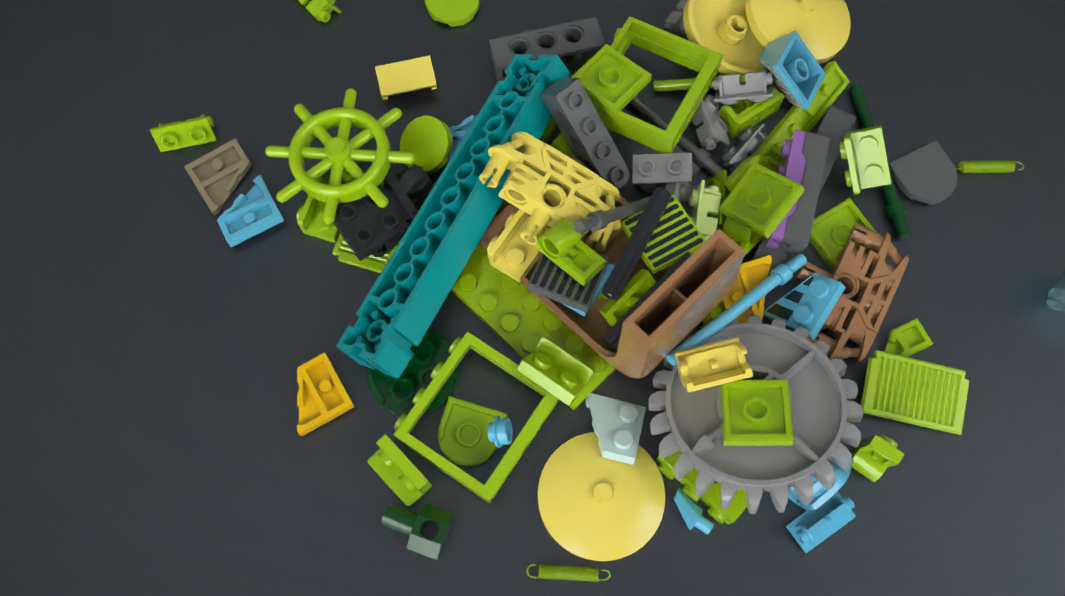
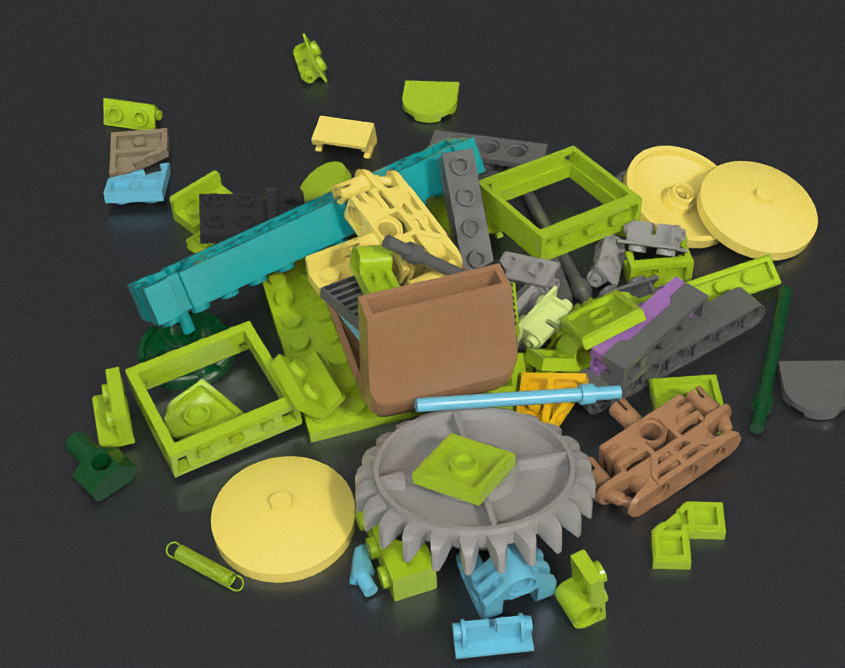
camera: 30 degrees right, 25 degrees down
lime piece [265,88,416,224] -> none
yellow wing [297,352,355,437] -> none
medium azure plate [487,415,513,448] -> none
lime tile [570,44,652,117] -> none
light aqua wing [585,393,646,465] -> none
light yellow hinge [674,337,753,393] -> none
medium azure slope [758,31,826,110] -> none
medium azure wing [763,272,846,340] -> none
lime bracket [839,125,891,194] -> none
lime window [860,350,970,435] -> none

